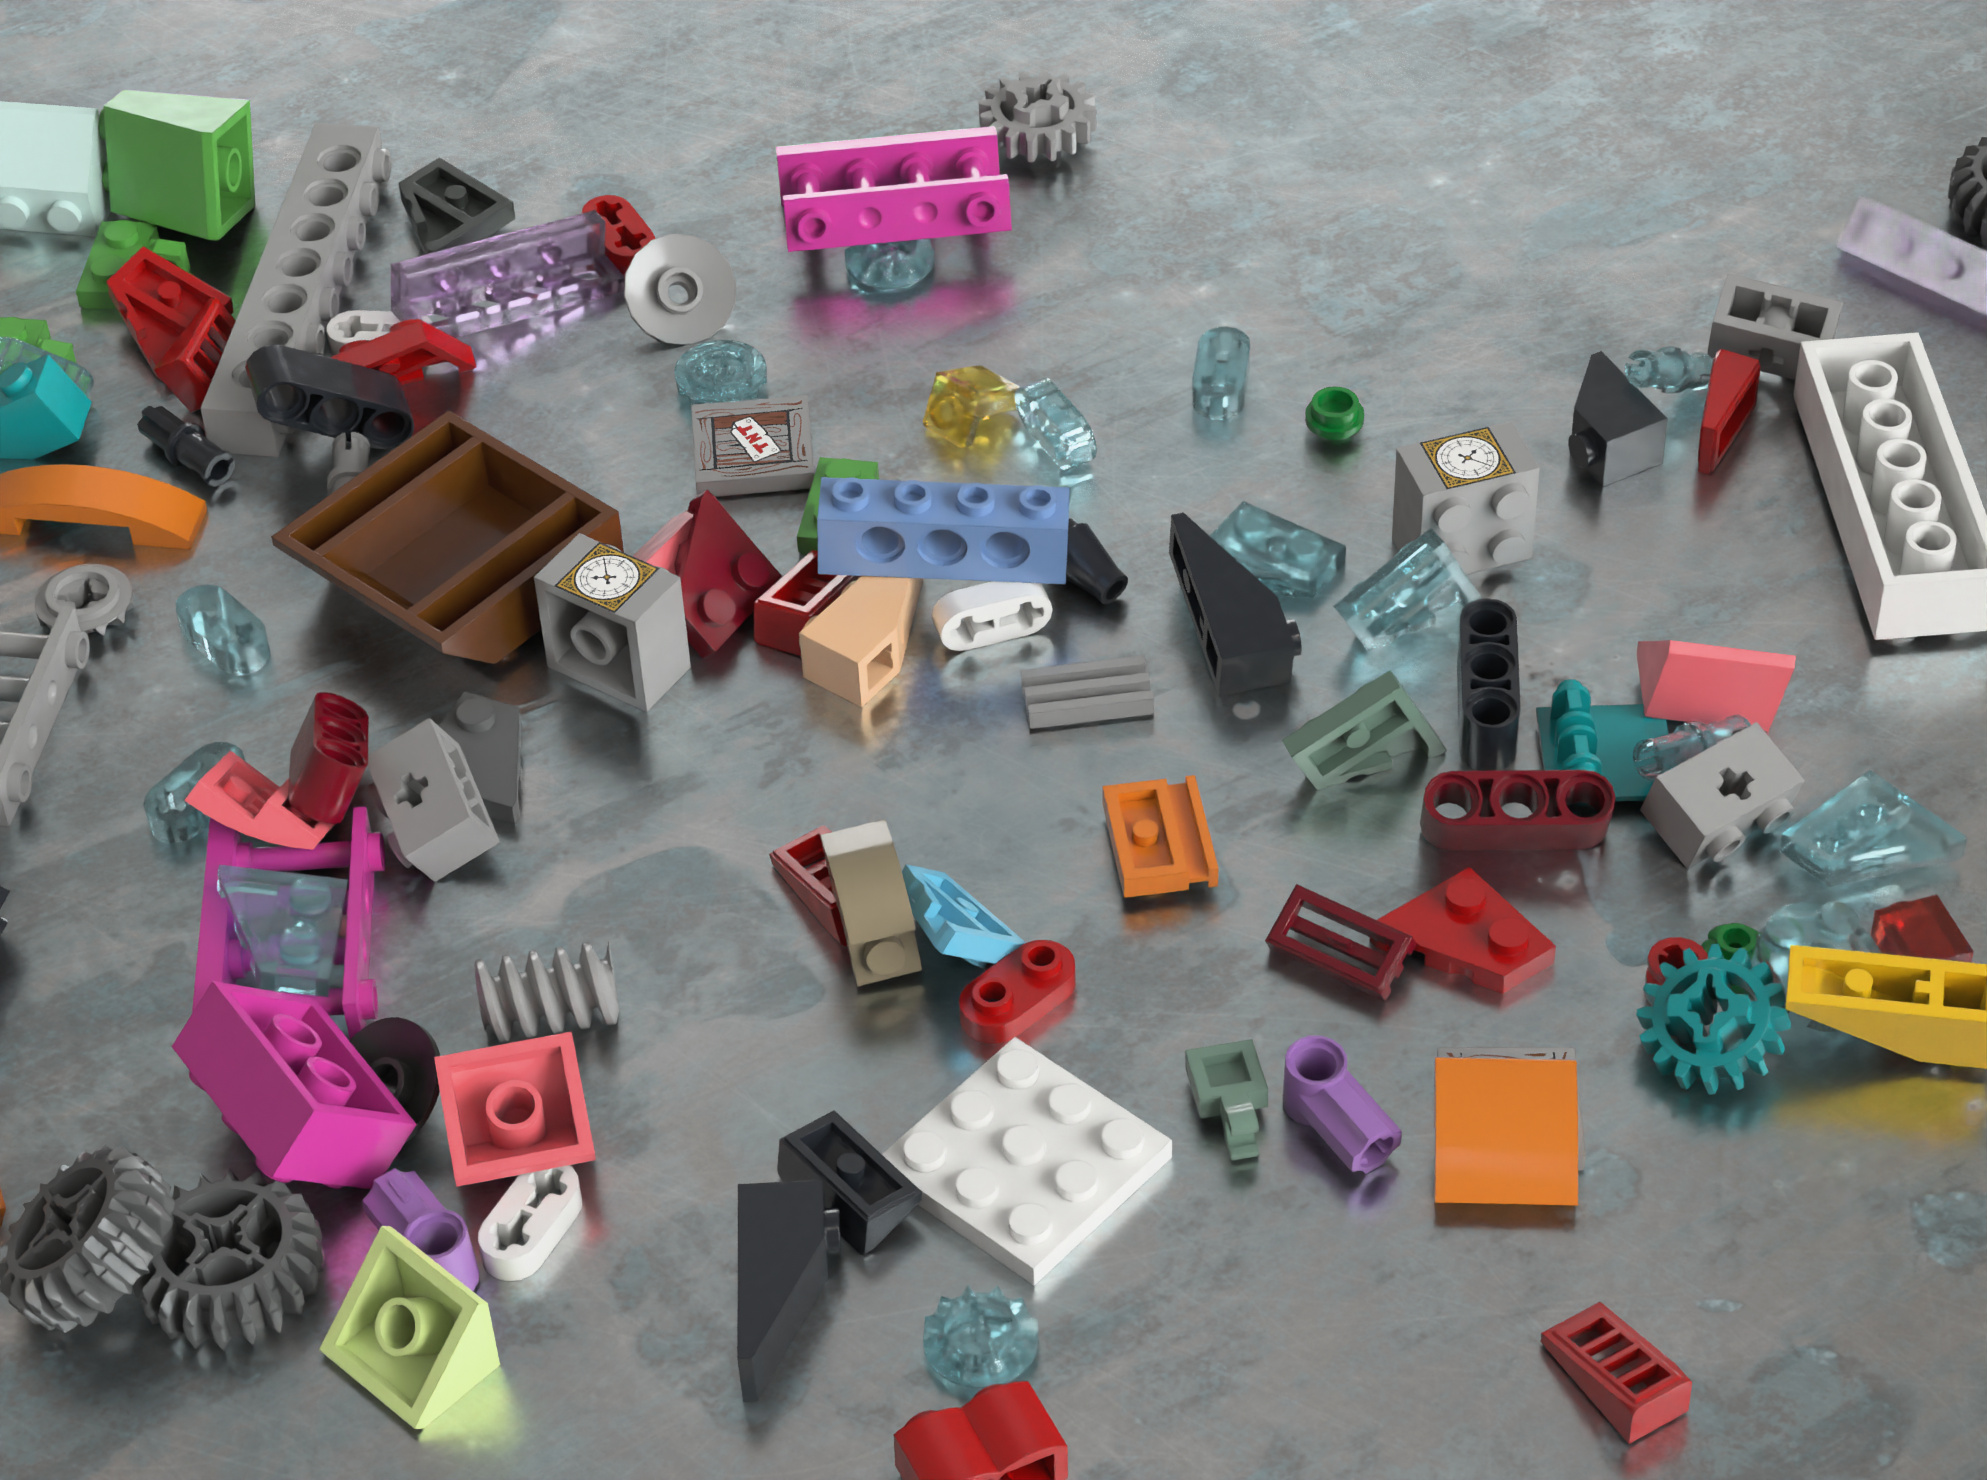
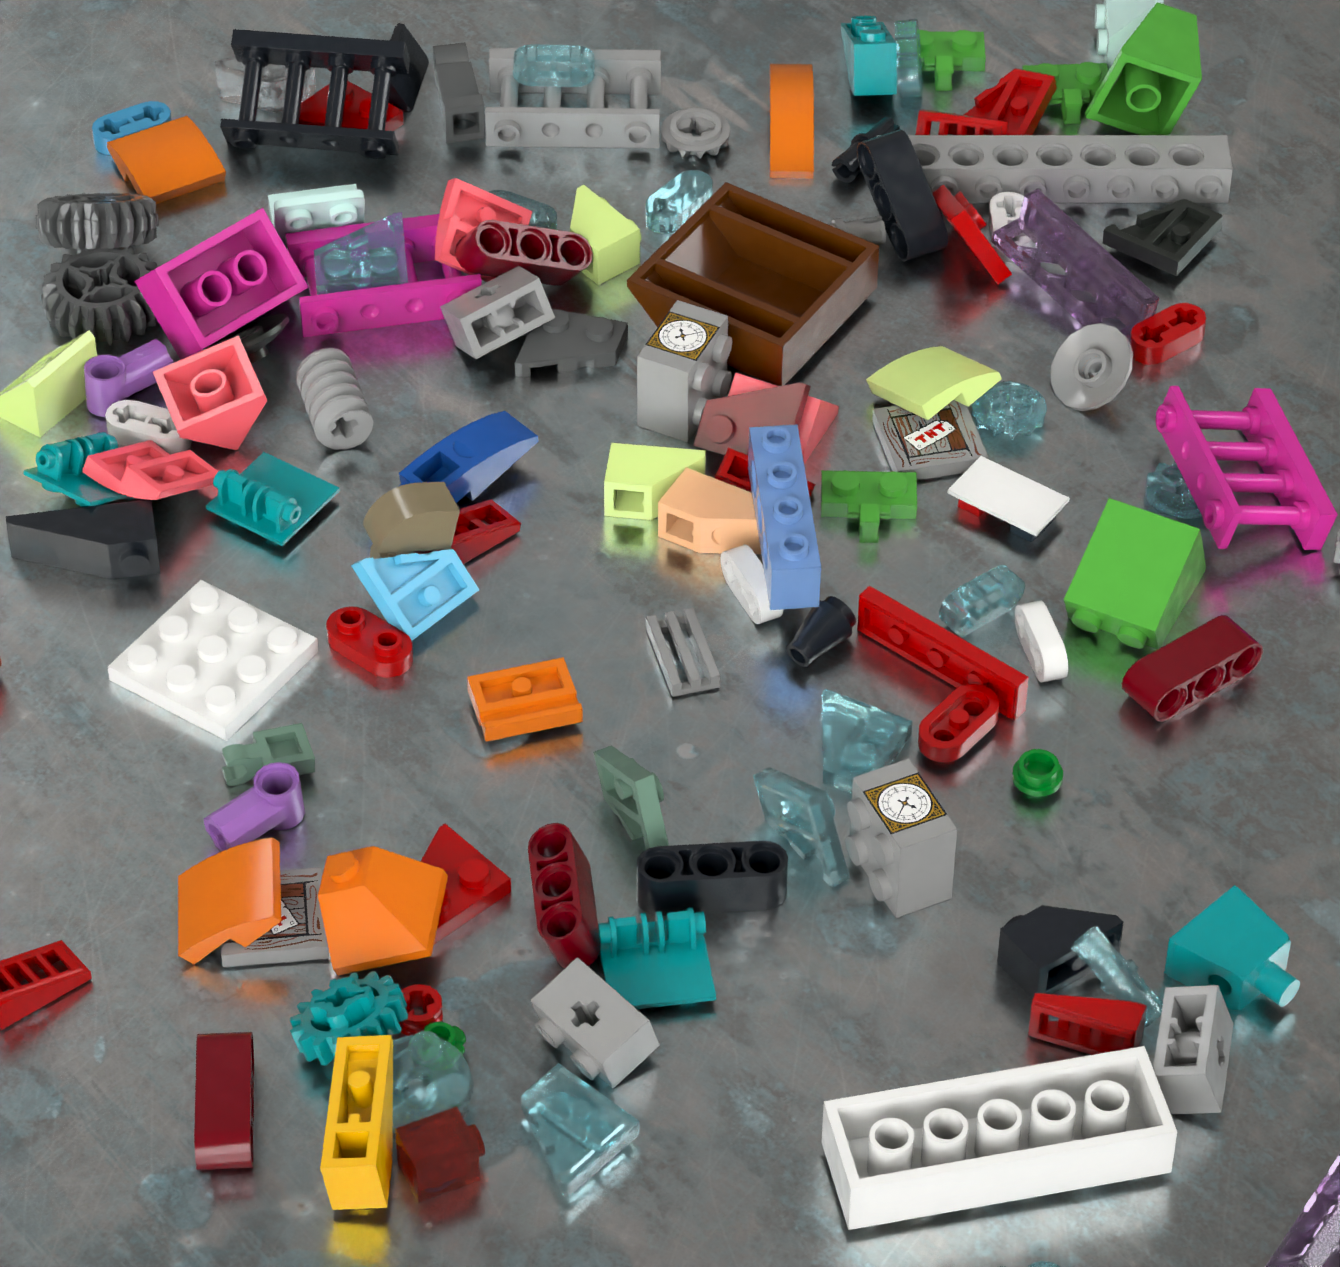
camera: 80 degrees right, 0 degrees up
black slope [777,1110,923,1255] -> none
clear yellow bracket [923,365,1023,448] -> none
clear light blue gear [923,1285,1039,1388] -> none
black slope [1169,512,1302,697] -> none
clear light blue beam [1192,326,1250,420] -> none
dark red tile [1265,884,1417,1002] -> none
clear light blue pin [1633,714,1751,780] -> none
coral slope [1637,640,1796,732] -> none
none -> teal hinge [23,432,137,507]
none -> coral slope [82,440,218,500]
none -> dark red beam [194,1032,254,1170]
none -> teal hinge [206,452,340,546]
none -> light aqua bracket [268,184,365,247]
none -> orange slope [318,846,448,976]
none -> blue slope [398,410,539,503]
none -> yellowish green slope [570,185,641,286]
none -> yellowish green slope [604,443,706,520]
none -> red tile [857,586,1029,721]
none -> yellowish green slope [866,346,1002,420]
none -> red plate [918,684,999,762]
none -> white piece [947,456,1070,542]
none -> white beam [1015,600,1068,683]
none -> bright green slope [1064,498,1206,649]
none -> dark red beam [1122,615,1263,722]
none -> teal torso [1164,885,1300,1010]

